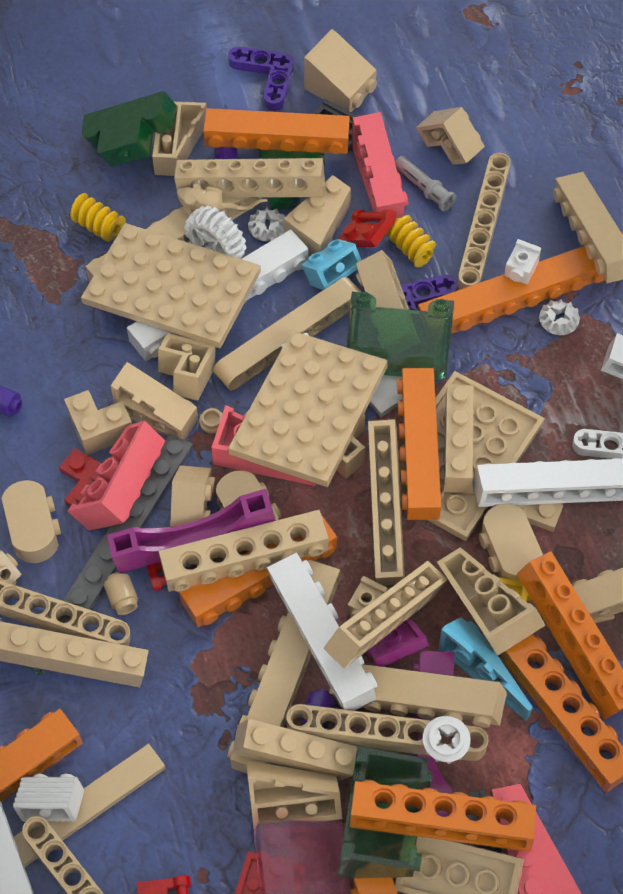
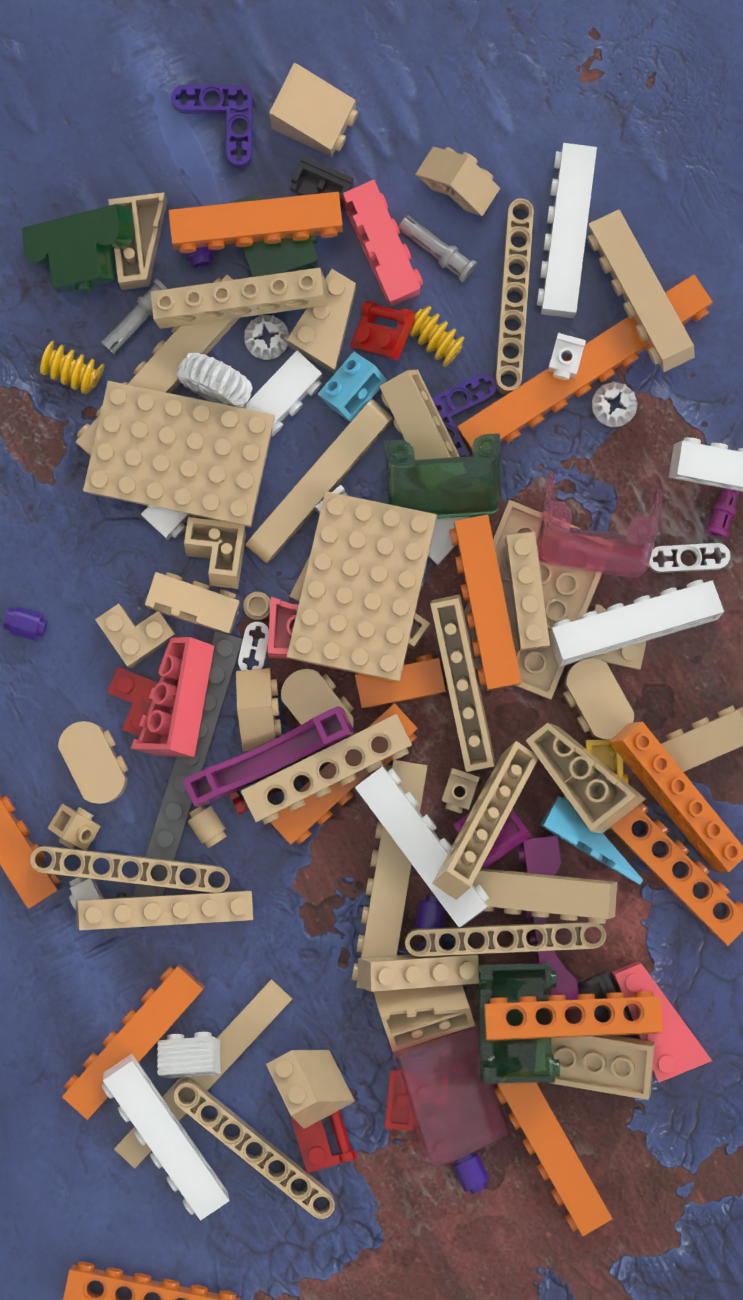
camera: 10 degrees left, 25 degrees up
tan animal [177,183,267,216] -> none
white gear [423,716,470,764] -> none
none -> light grey pin [101,278,168,354]
none -> white beam [238,622,269,671]
none -> tan slope [266,1050,355,1129]
none -> orange brick [355,654,446,709]
none -> clear pink windscreen [536,472,663,578]
none -> white brick [537,143,597,318]

